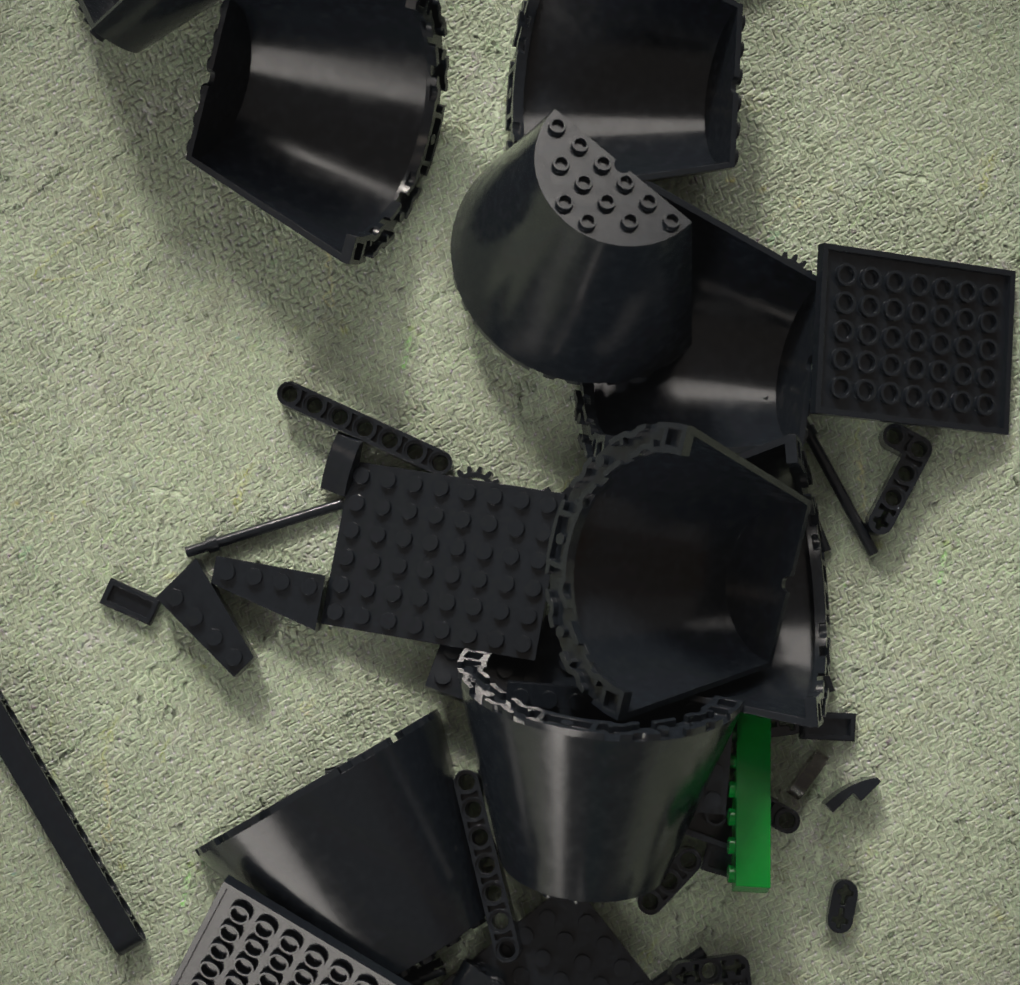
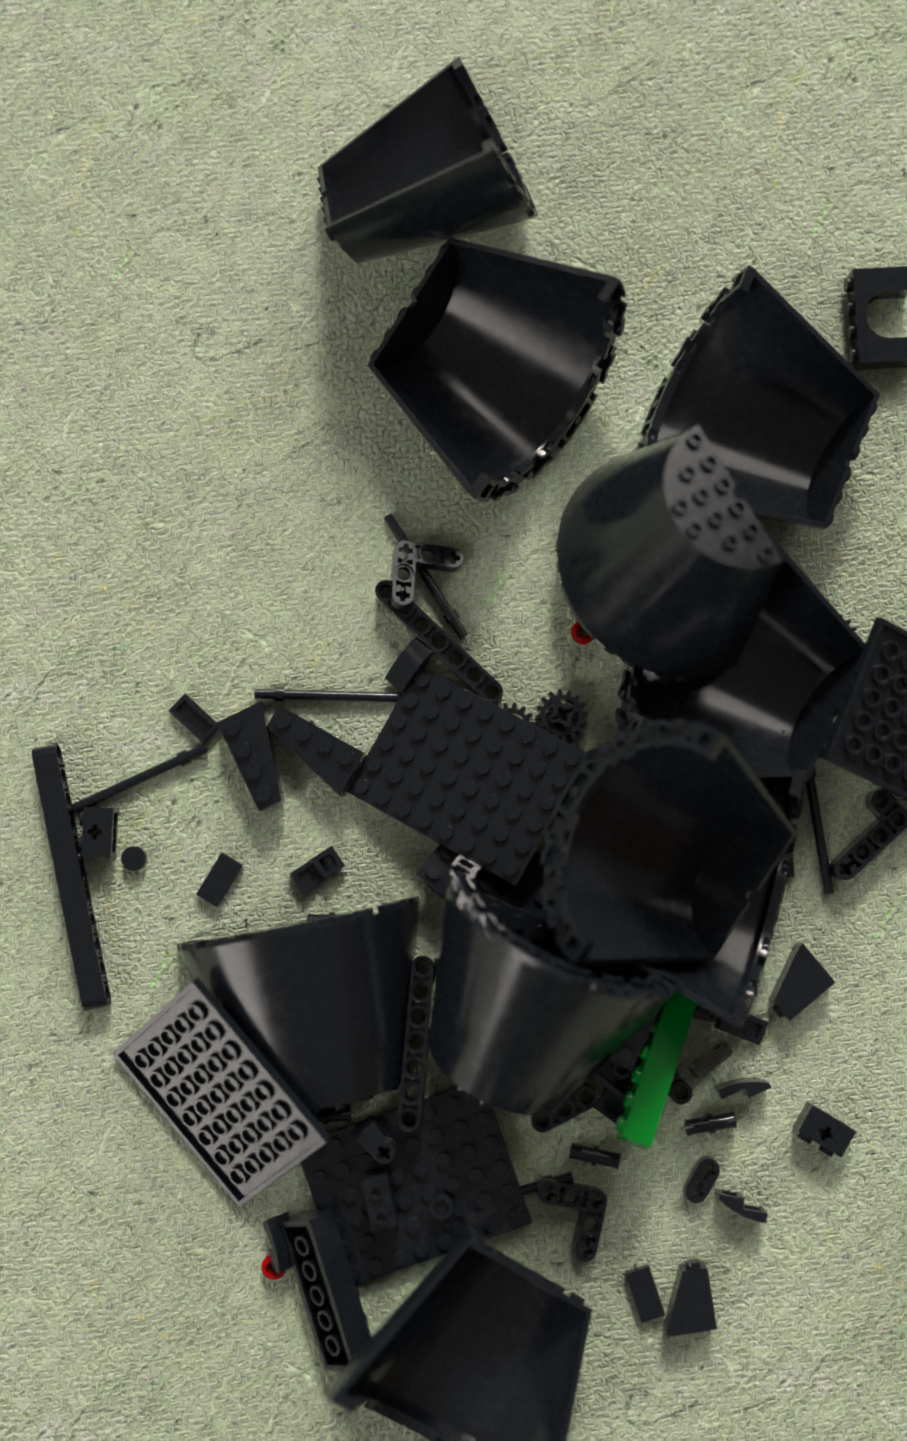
camera: 15 degrees right, 0 degrees up
none -> black bar [71,744,208,813]
none -> black brick [78,807,119,858]
none -> black tile [121,846,147,871]
none -> black tile [196,852,243,907]
none -> black slope [289,846,345,895]
none -> black bar [384,513,468,640]
none -> black beam [390,540,464,610]
none -> black gear [535,689,589,741]
none -> black pin [569,1143,621,1169]
none -> red plate [571,622,593,645]
none -> black pin [684,1111,737,1136]
none -> black slope [715,1188,768,1223]
none -> black slope [769,942,835,1021]
none -> black brick [793,1101,856,1158]

